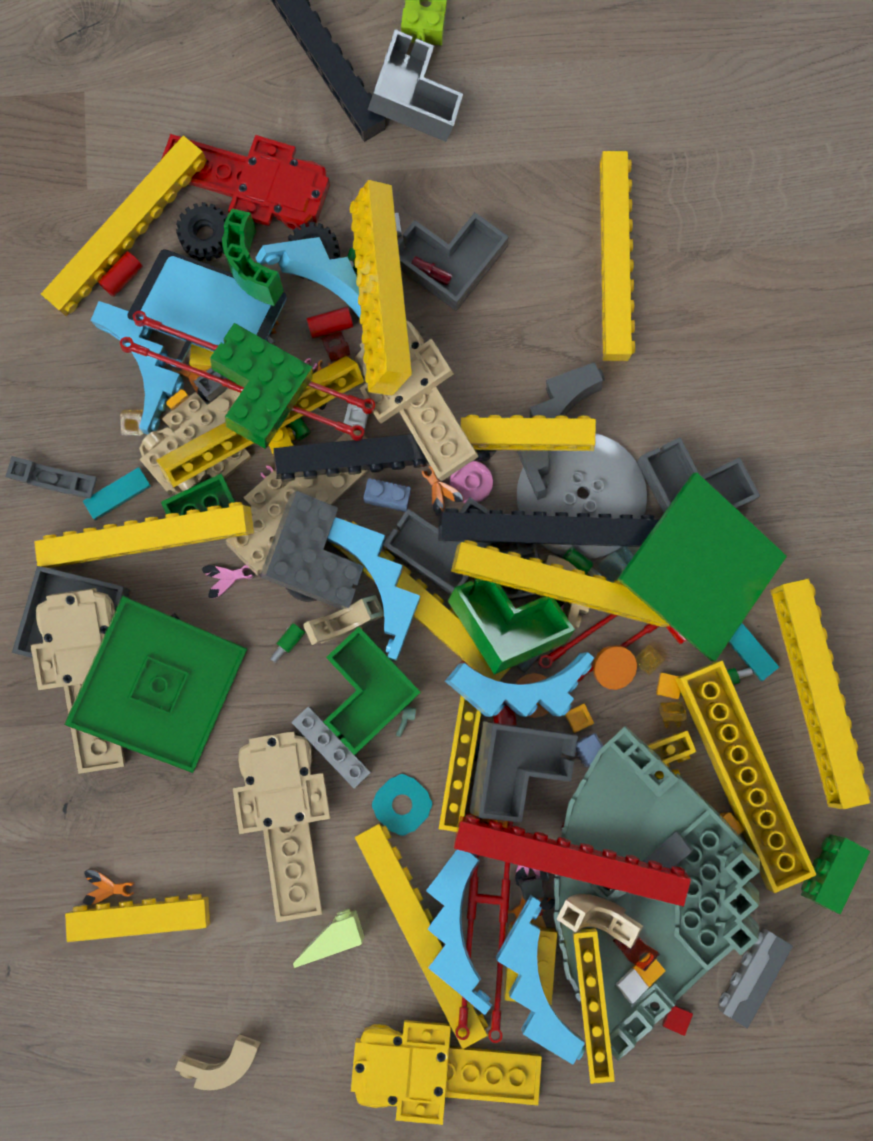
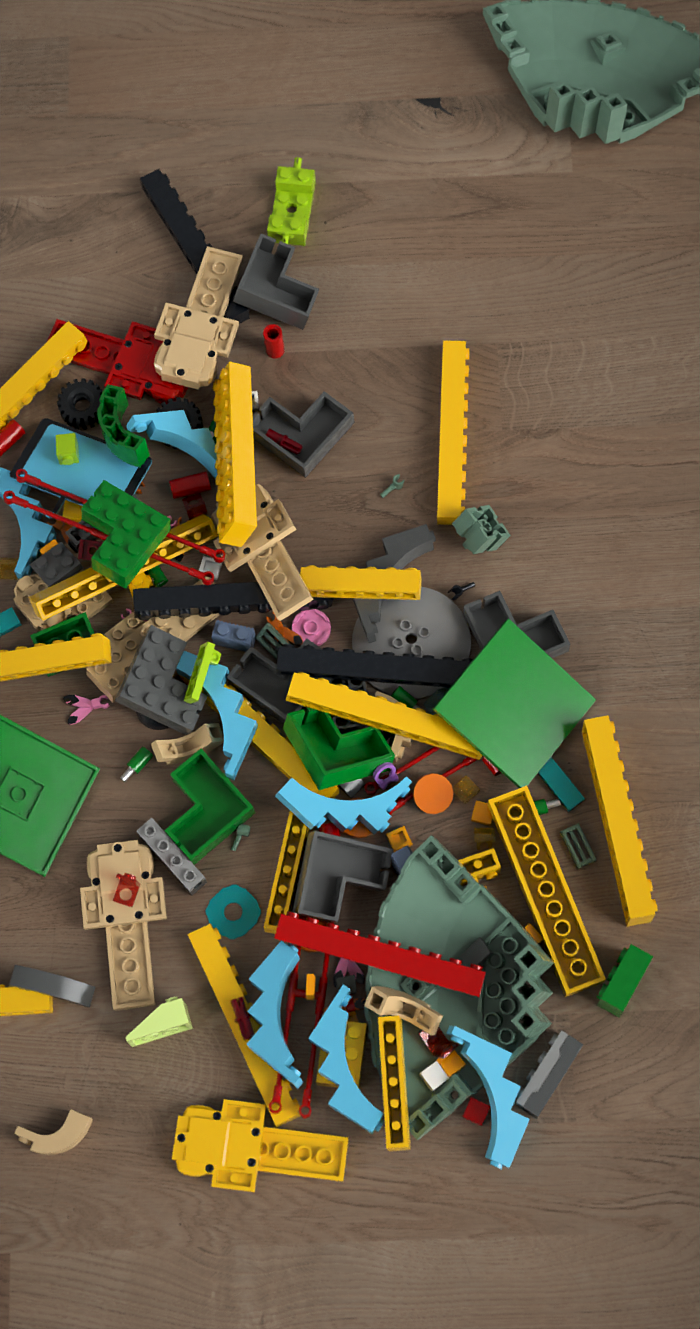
camera: 10 degrees right, 10 degrees down
none -> dark grey slope [9,965,95,1008]
none -> dark grey plate [30,542,83,587]
none -> lime brick [56,433,79,465]
none -> dark red brick [78,539,103,561]
none -> clear red bracket [113,873,141,907]
none -> tan piece [154,246,243,390]
none -> lime hinge [184,642,221,704]
none -> dark red axle [230,997,255,1040]
none -> sand green tile [255,623,295,659]
none -> red pin [263,324,285,359]
none -> light orange tile [306,974,315,1000]
none -> medium lavender piece [373,762,399,790]
none -> sand green hand [380,474,405,498]
none -> medium azure arch [446,1026,530,1169]
none -> black hand [448,582,475,601]
none -> sand green brick [452,505,511,554]
none -> sand green tile [560,823,597,869]

